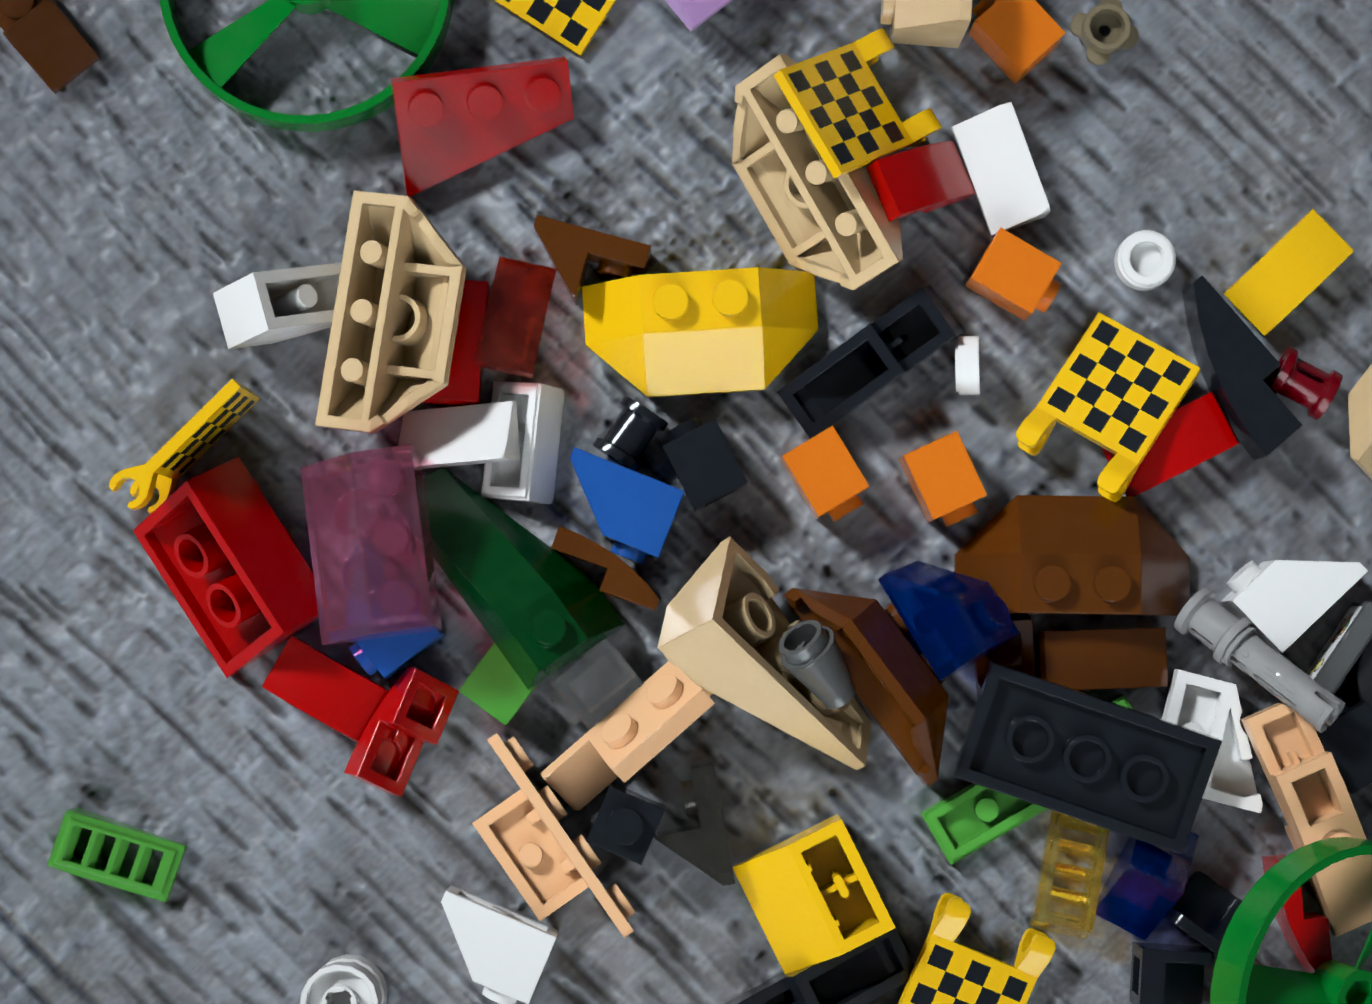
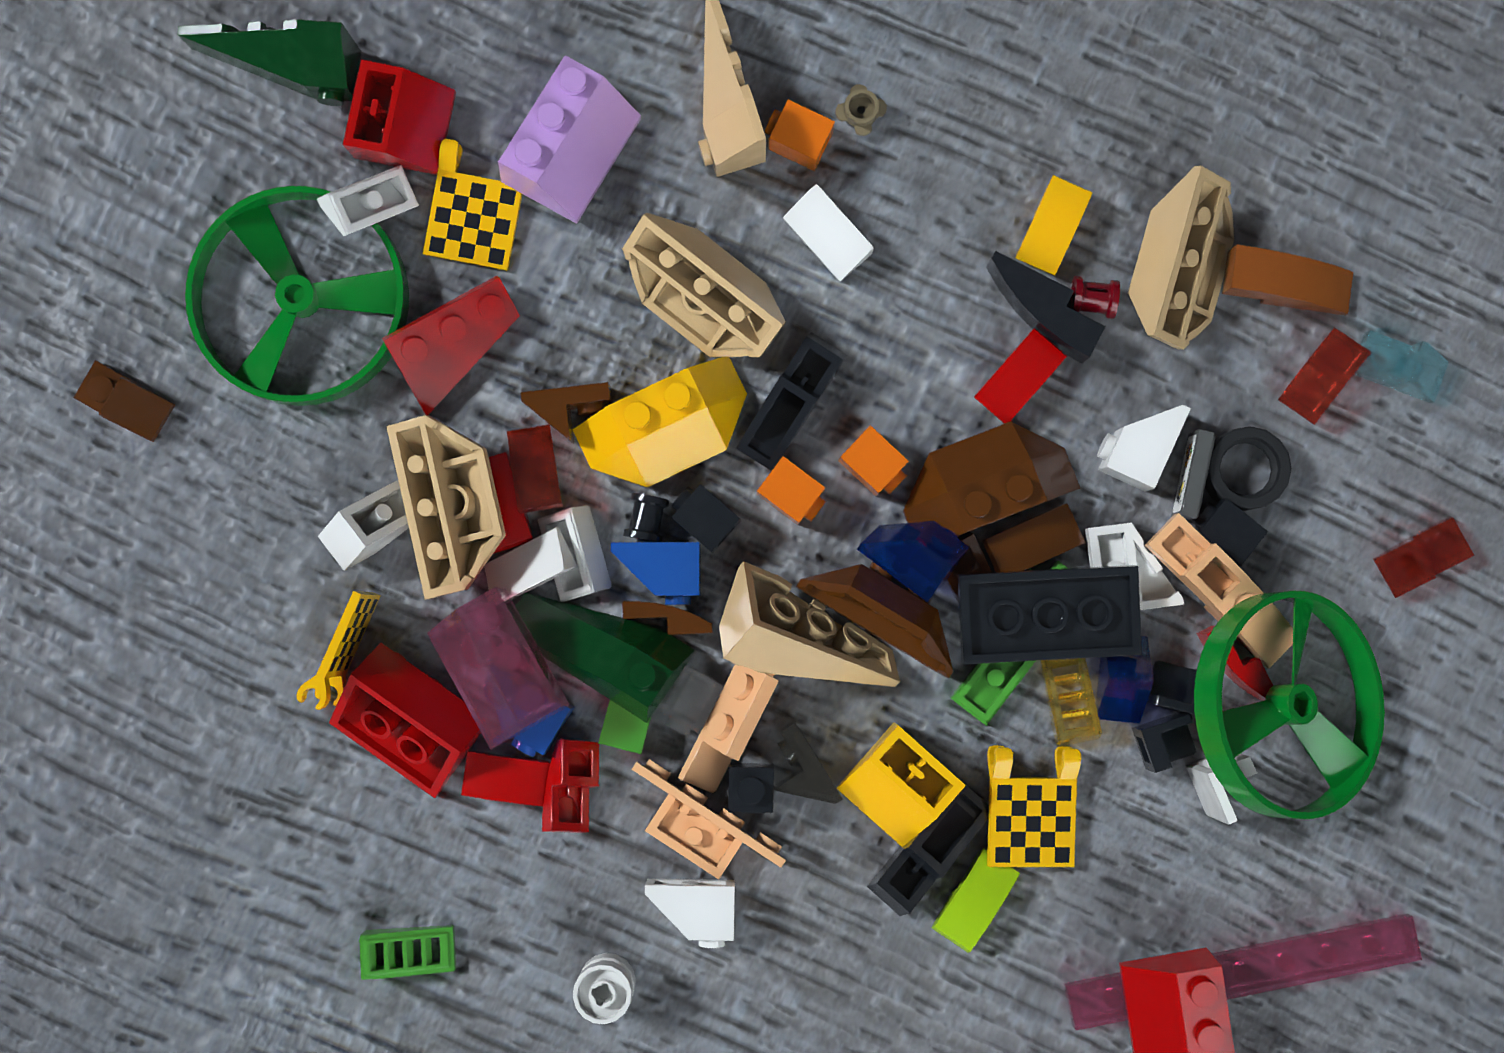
camera: 20 degrees left, 0 degrees up
yellow flag [773,28,942,179] -> none
dark grey cone [779,620,856,709] -> none
red slope [866,141,976,222] -> none
white tile [955,336,980,395] -> none
orange brick [965,227,1062,321] -> none
yellow flag [1016,312,1201,502] -> none
white tile [1114,230,1176,291] -> none
light grey pin [1174,587,1345,733] -> none

